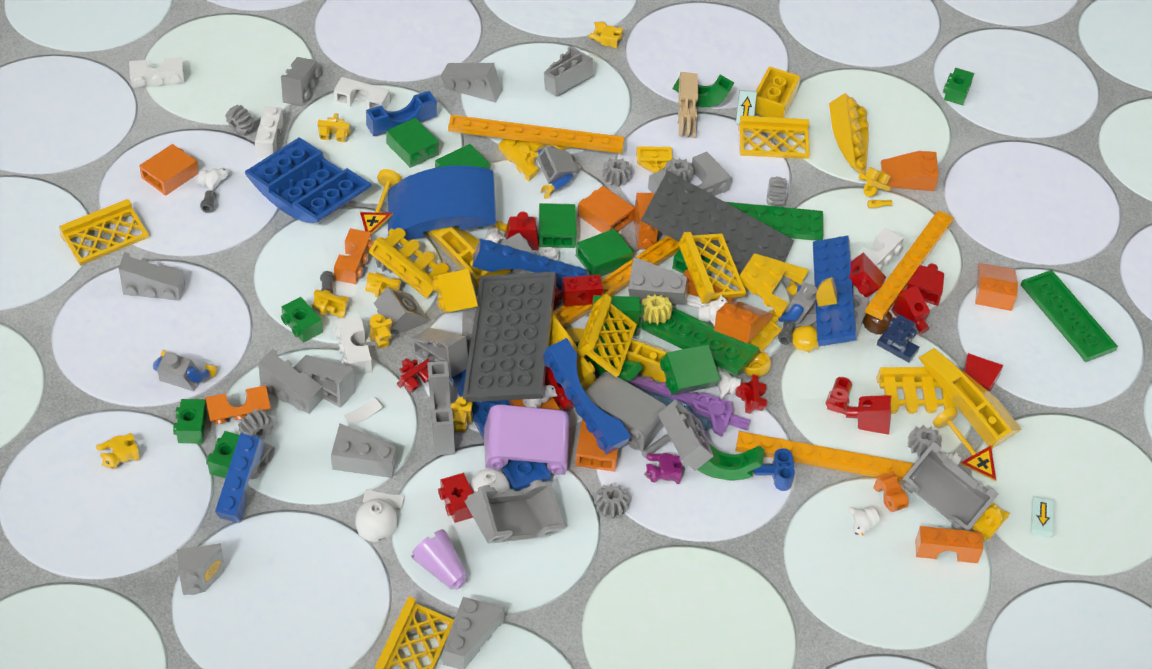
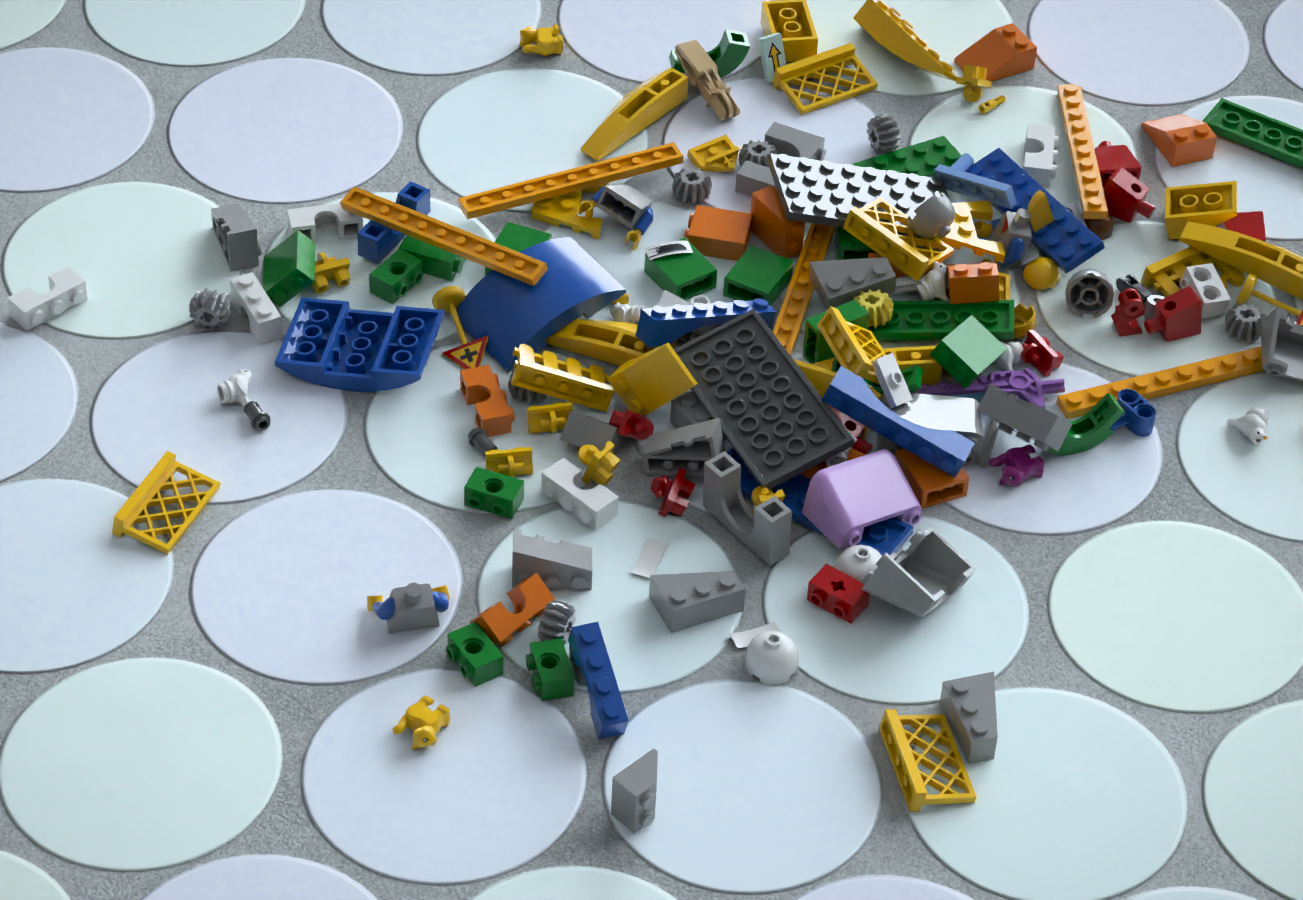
camera: 30 degrees left, 5 degrees down
light grey wedge [119,252,185,300] -> none
orange brick [139,144,198,196] -> none
light grey wedge [293,355,355,408] -> none
lavender cone [411,529,467,590] -> none
light grey wedge [441,63,503,103] -> none
red torso [504,211,539,250] -> none
light grey wedge [544,46,594,96] -> none
red brick [562,275,603,307] -> none
light grey gear [594,483,630,519] -> none
dark grey pin [778,321,795,345] -> none
red torso [849,252,886,297] -> none
orange leg [873,471,909,512] -> none
dark blue tile [876,315,920,363] -> none
none -> green brick [263,230,315,308]
none -> light orange plate [340,186,548,286]
none -> green brick [369,249,423,304]
none -> yellow wedge [581,68,688,161]
none -> red hips [609,409,654,440]
none -> sticker [645,240,693,260]
none -> white plate [871,353,913,409]
none -> light grey cylinder [906,192,955,239]
none -> light blue piece [934,153,1017,209]
none -> light grey cylinder [1065,269,1114,318]
none -> black piece [1116,274,1165,320]
none -> yellow slope [1165,181,1237,240]
none -> white brick [1180,263,1231,318]

